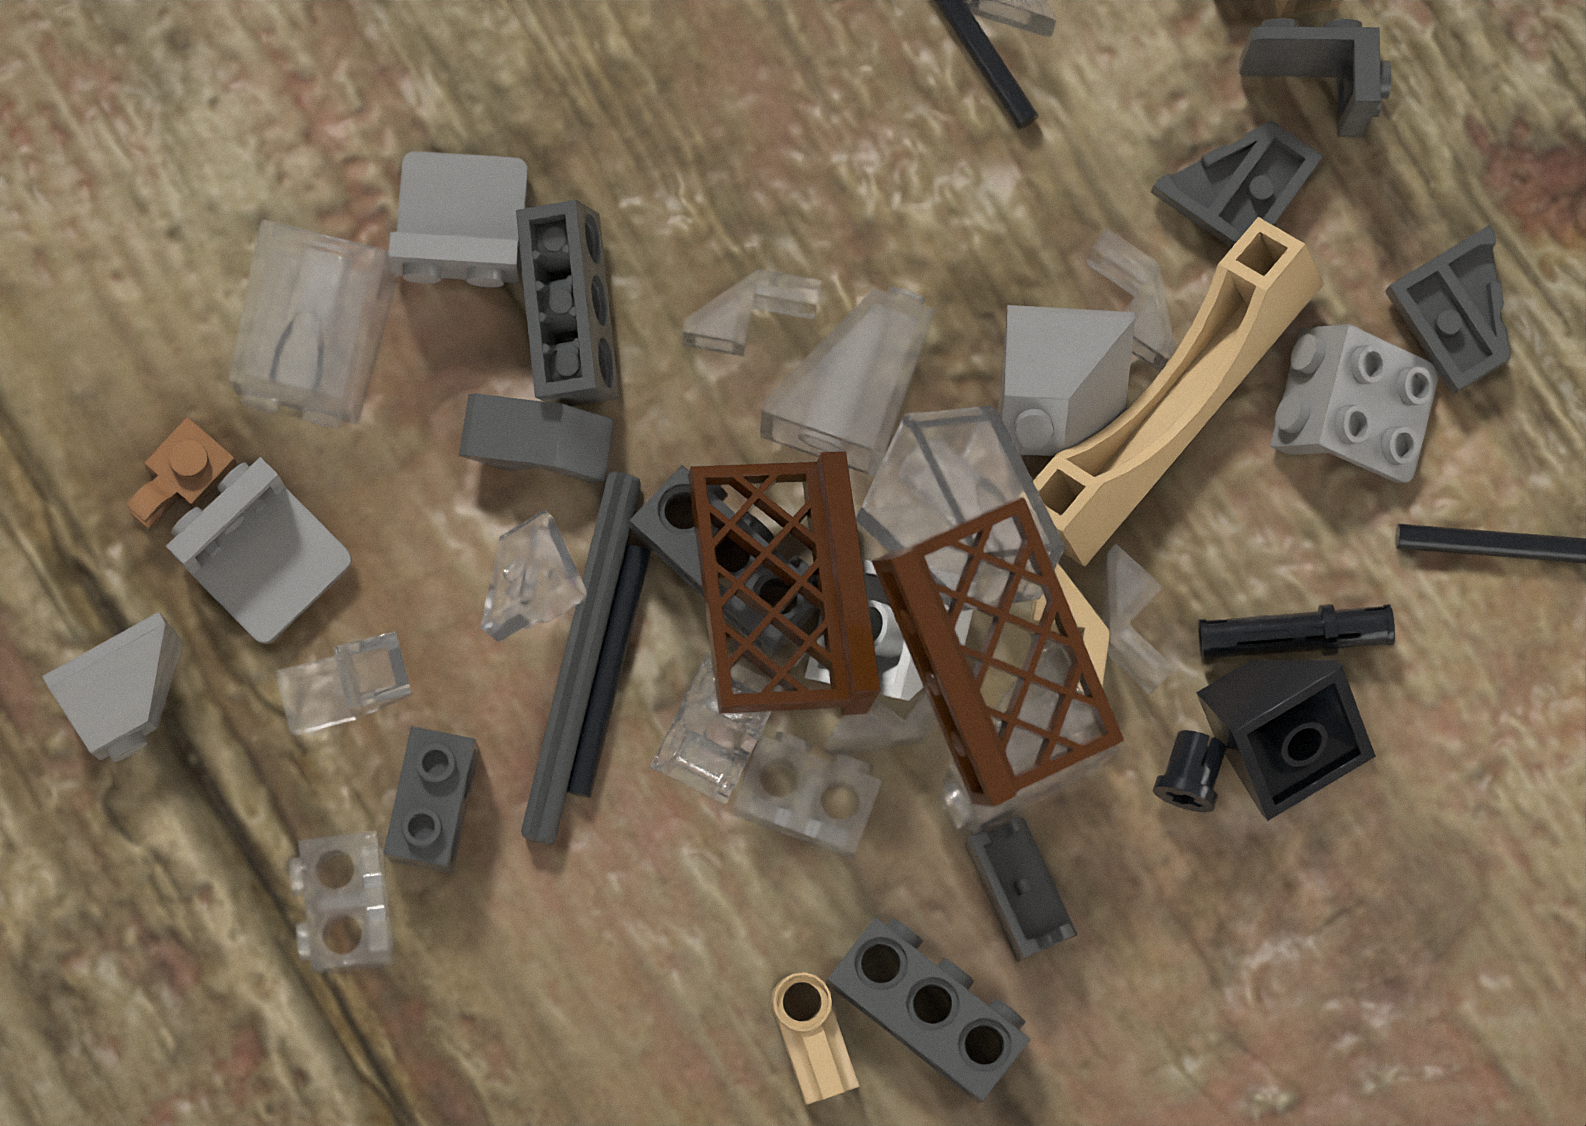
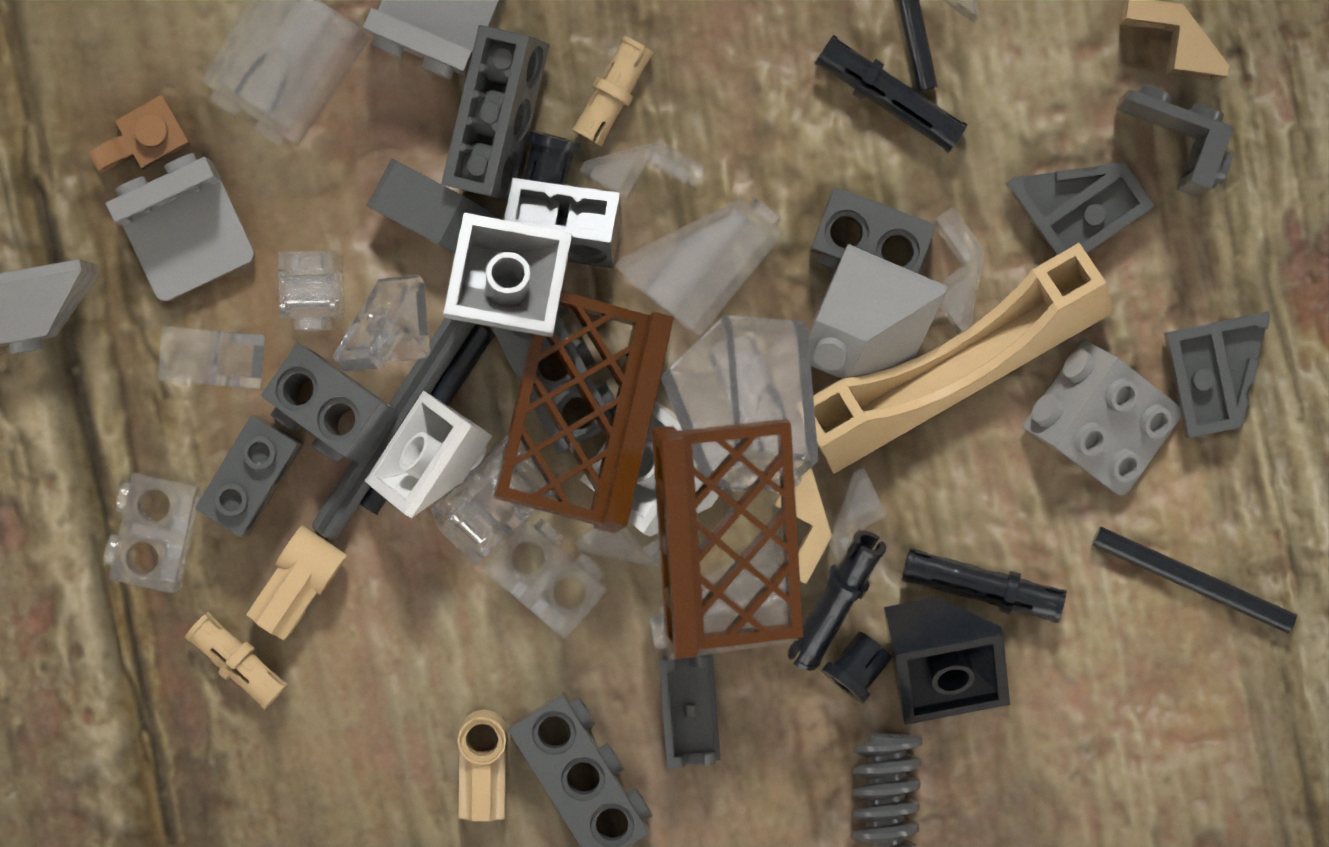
camera: 30 degrees right, 10 degrees up
none -> tan pin [185,612,288,710]
none -> tan piece [246,525,347,640]
none -> dark grey brick [260,342,397,463]
none -> clear brick [278,251,345,332]
none -> white slope [365,391,492,518]
none -> light grey slope [443,213,572,337]
none -> brick [504,178,622,268]
none -> black bush [523,130,582,185]
none -> tan pin [572,36,654,147]
none -> black pin [787,530,886,671]
none -> dark grey brick [810,187,936,273]
none -> black pin [814,34,968,153]
none -> dark grey piece [850,733,922,847]

